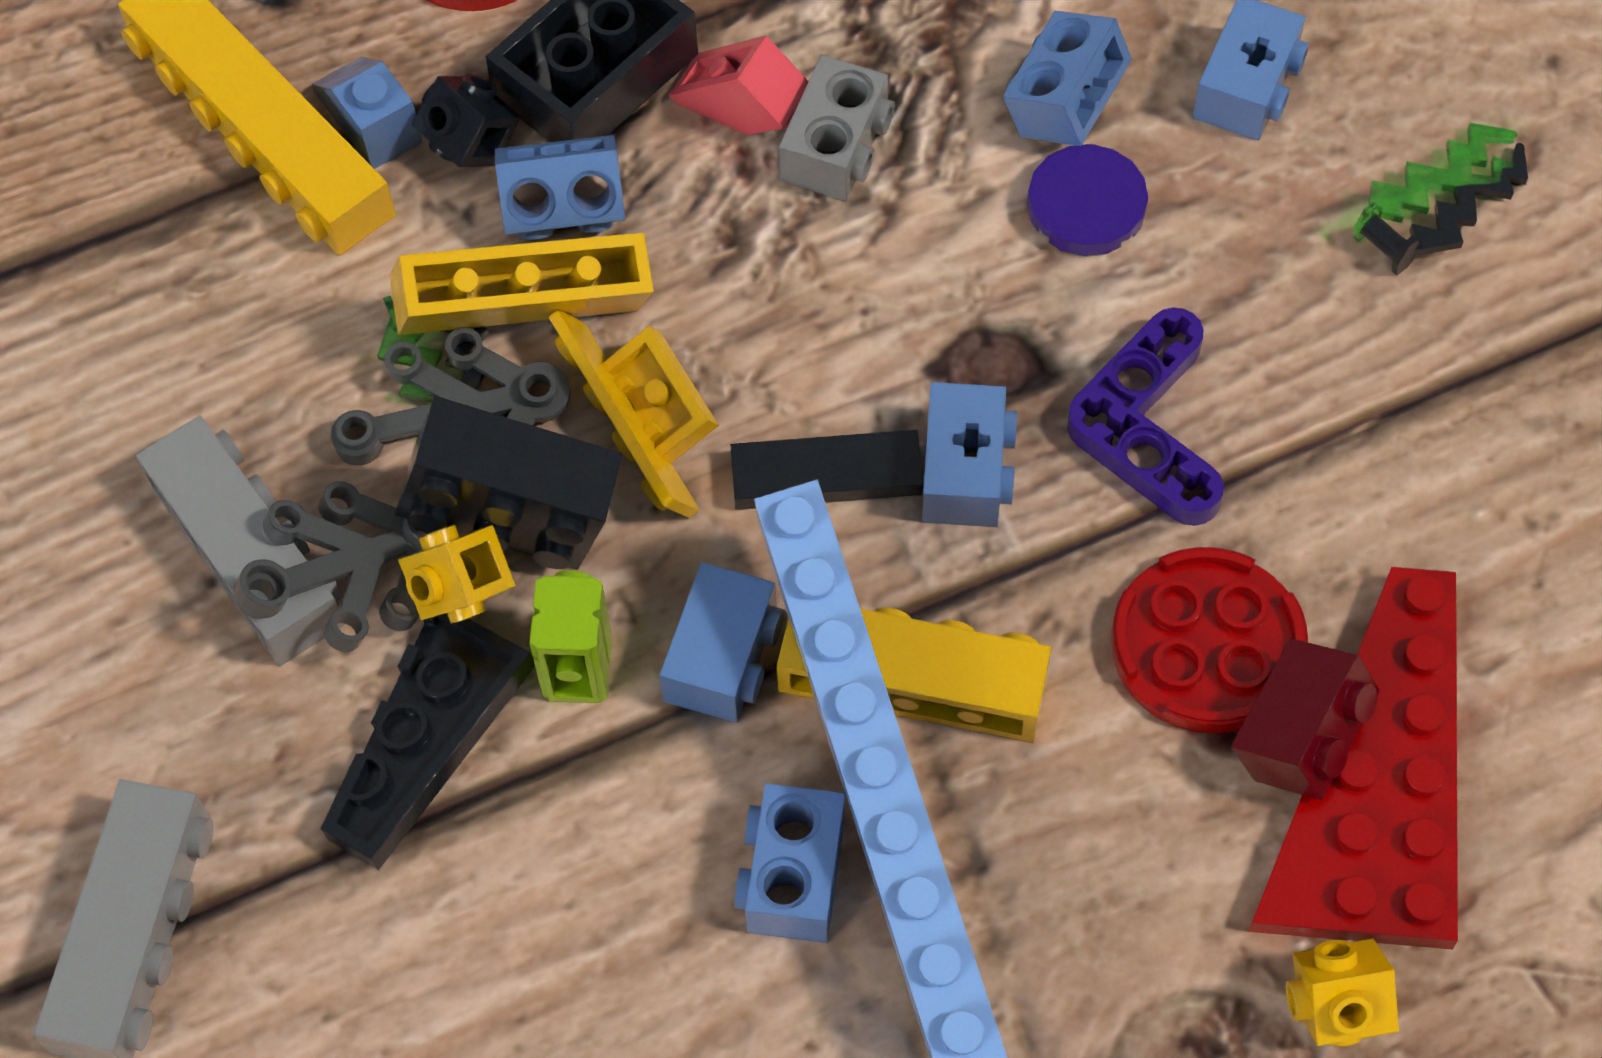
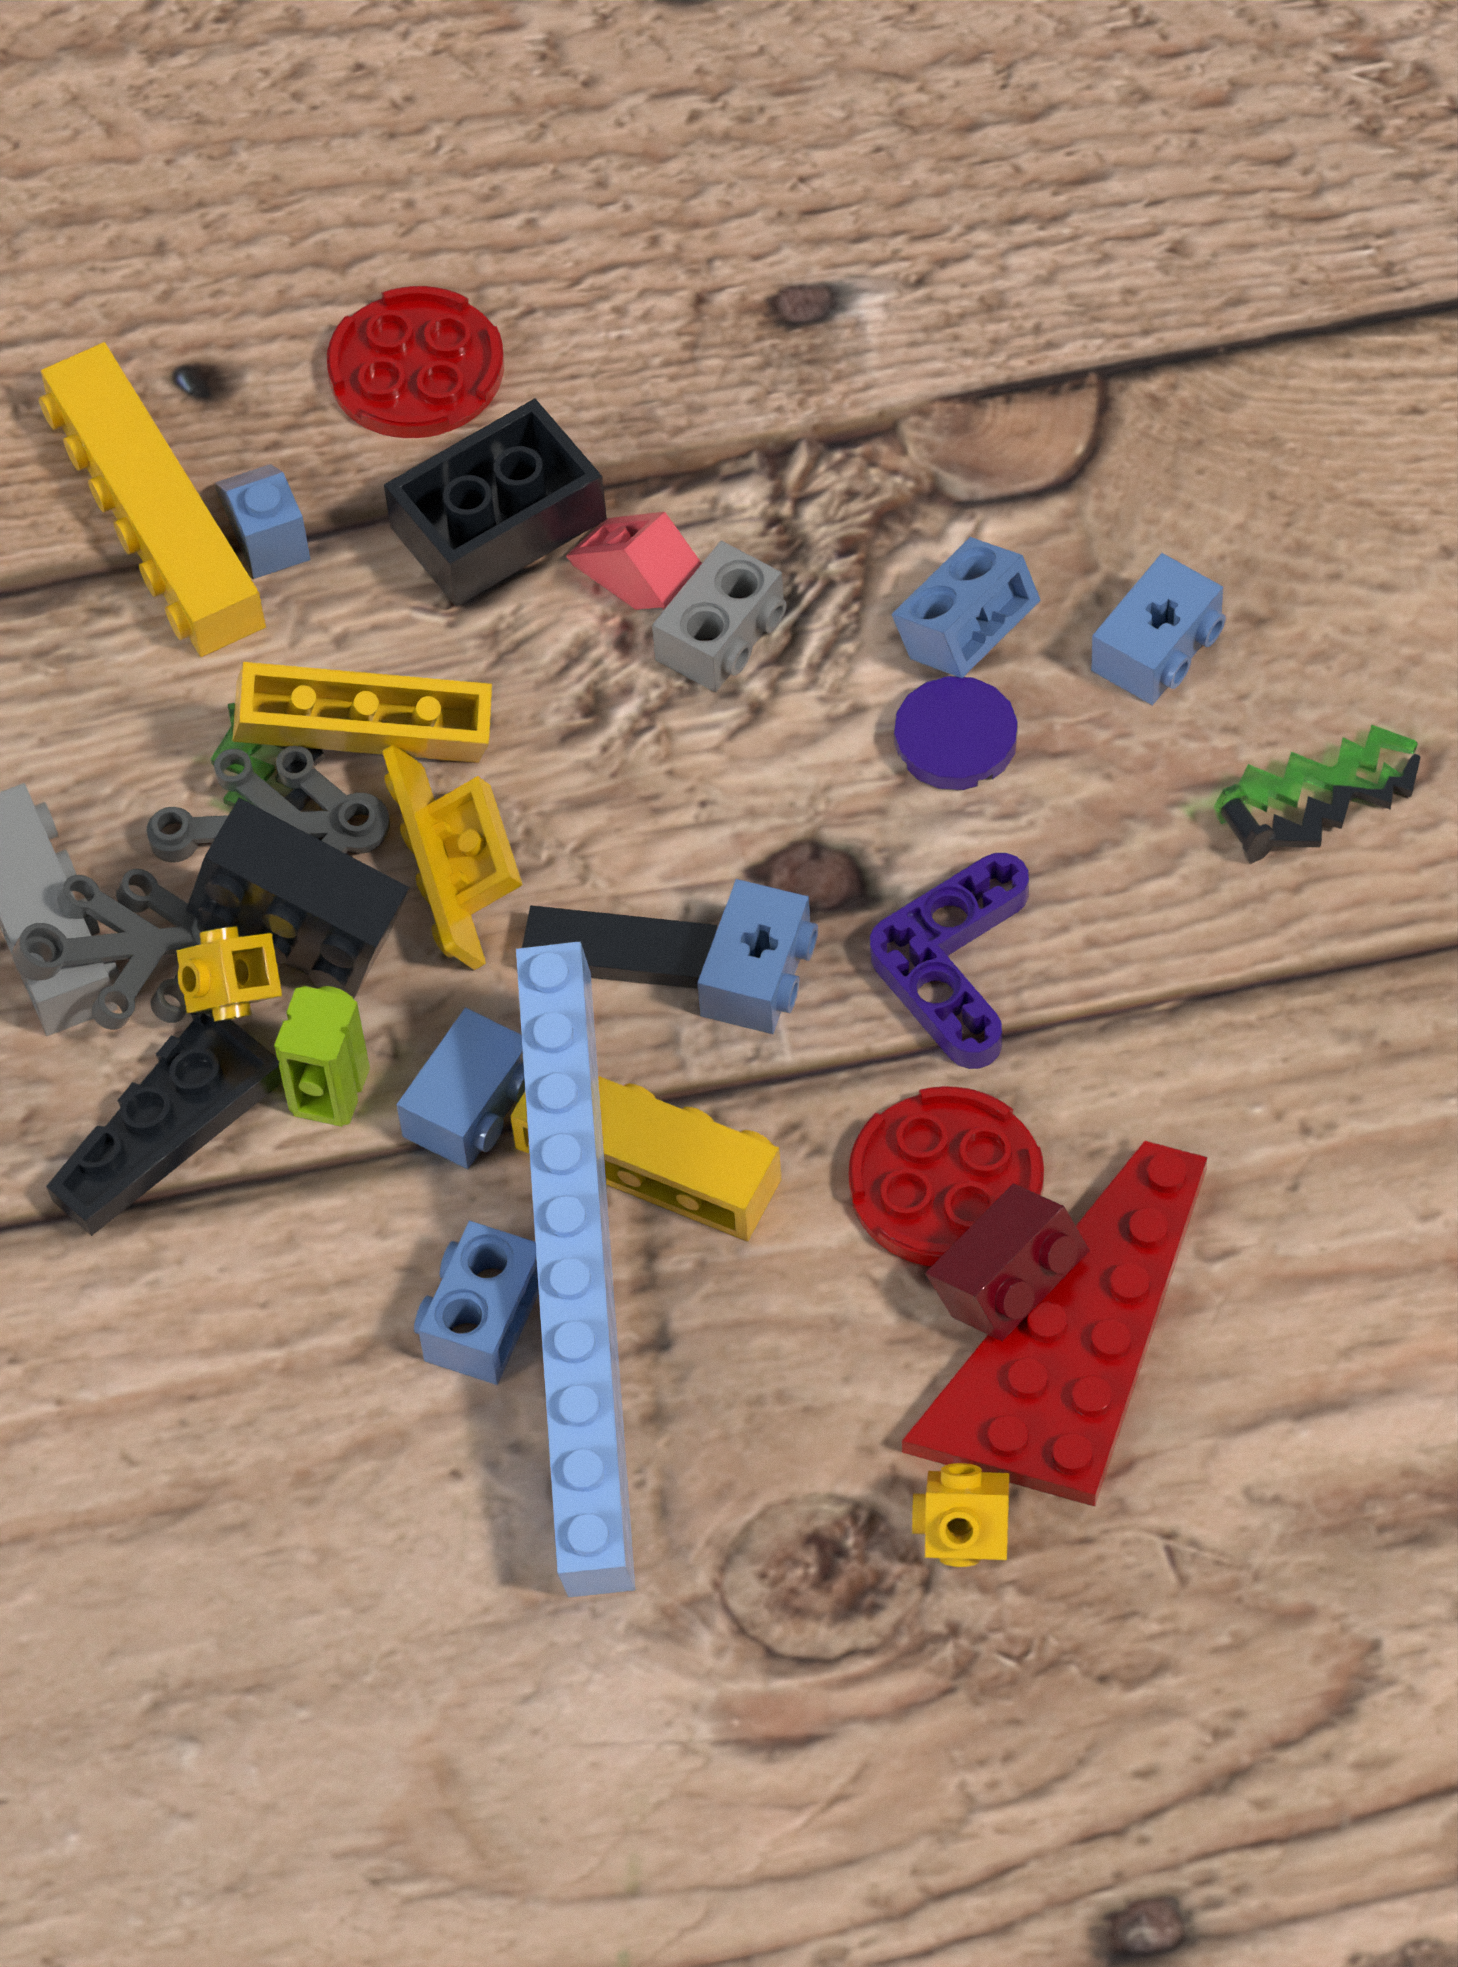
camera: 15 degrees right, 5 degrees down
black brick [412,73,522,167] -> none
medium blue brick [495,135,625,240] -> none

